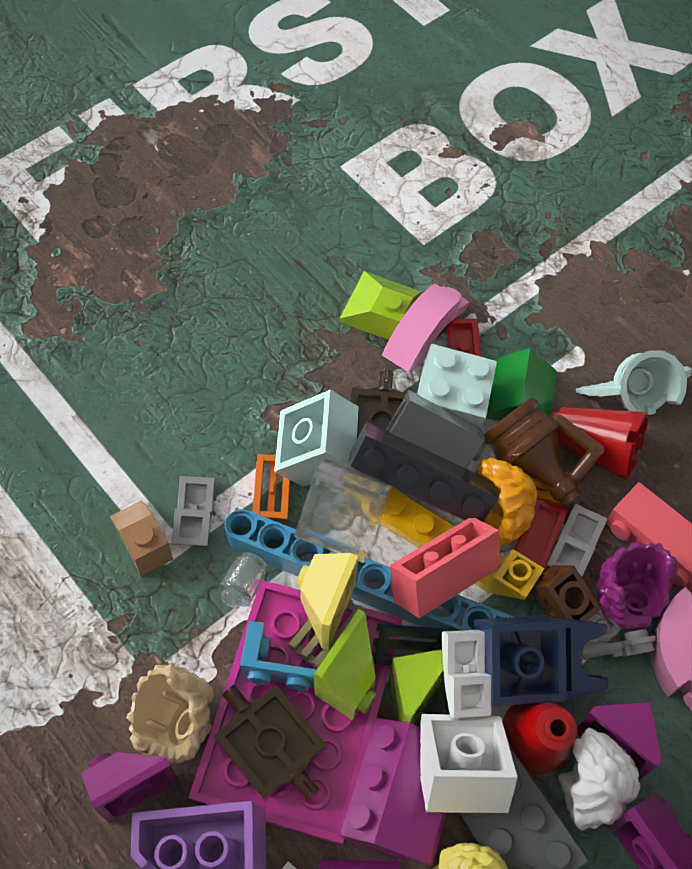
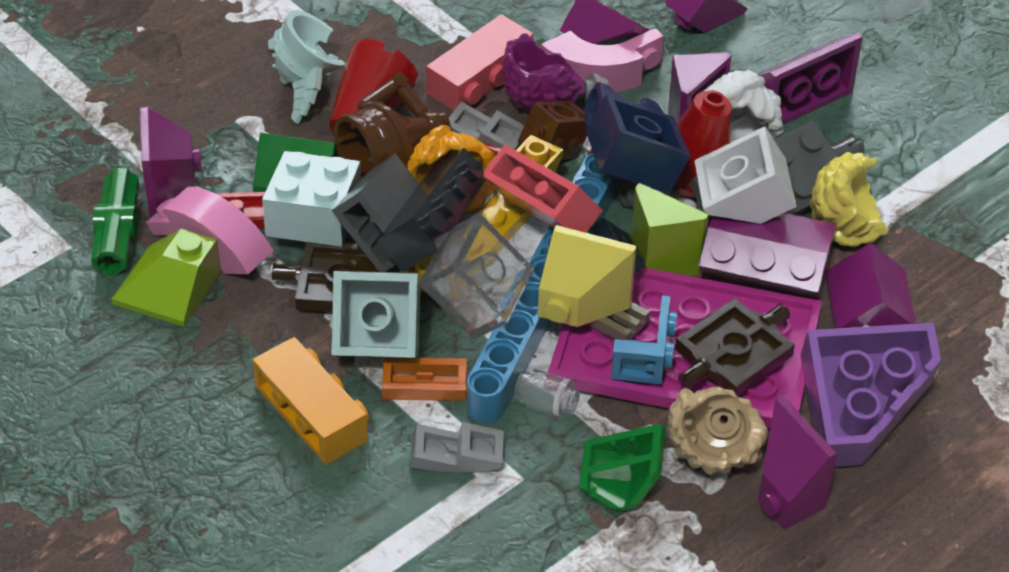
camera: 90 degrees left, 15 degrees down
medium nougat slope [109,501,173,576] -> none
lime slope [314,609,377,720] -> none
white slope [442,630,491,719] -> none
none -> green piece [91,168,140,276]
none -> magenta slope [140,107,202,217]
none -> light orange brick [252,337,369,465]
none -> green slope [579,423,666,511]

